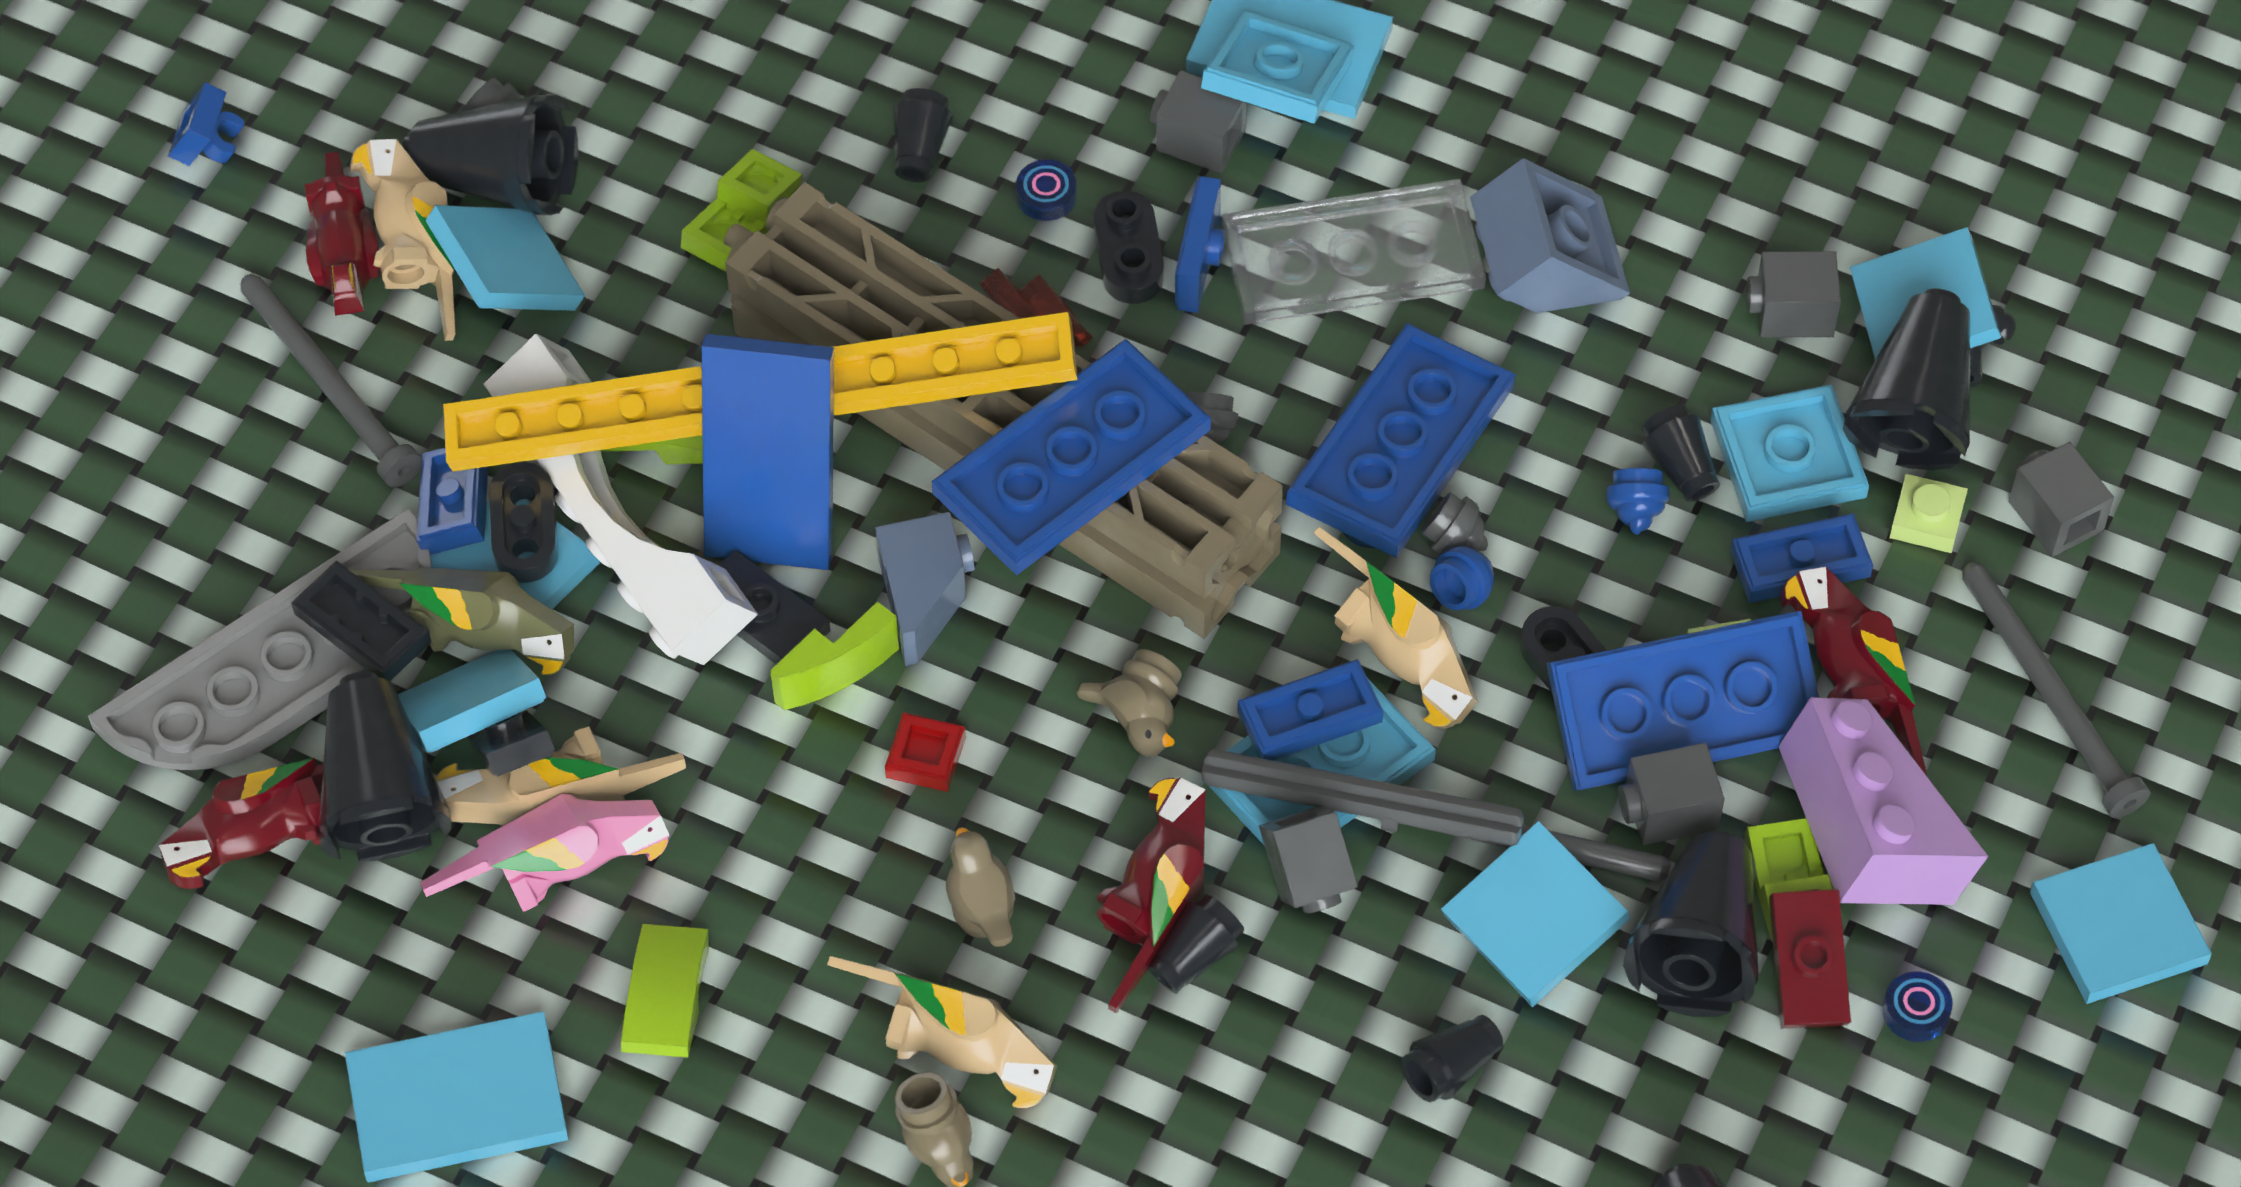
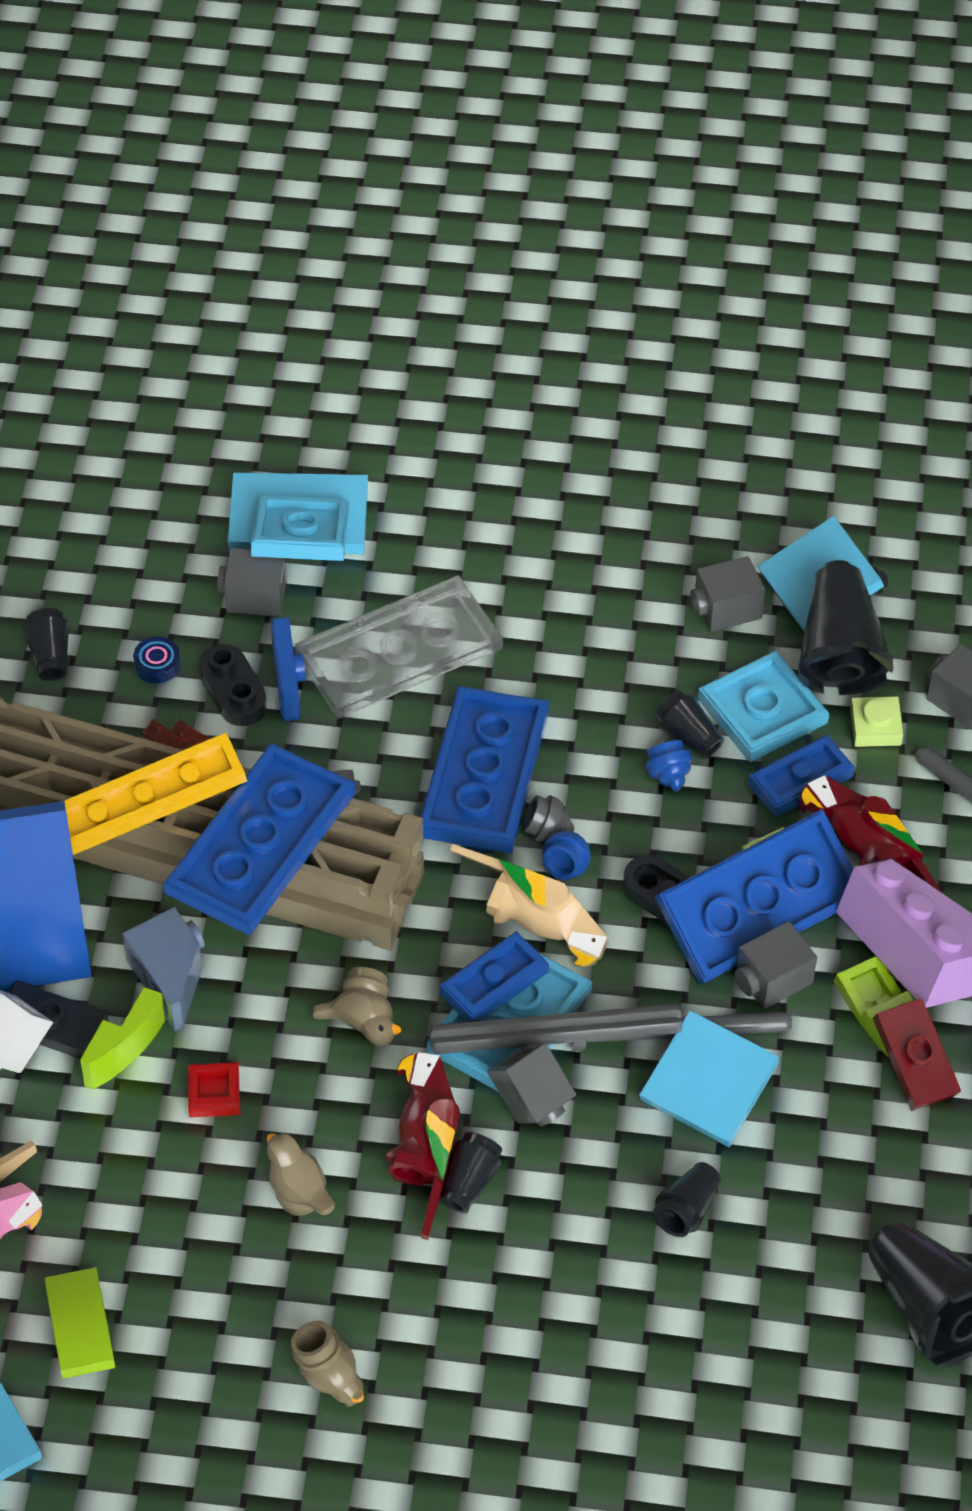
camera: 20 degrees left, 5 degrees down
tan animal [827,956,1057,1108] -> none
sand blue slope [1470,158,1630,313] -> none
black cone [1623,831,1758,1017] -> none

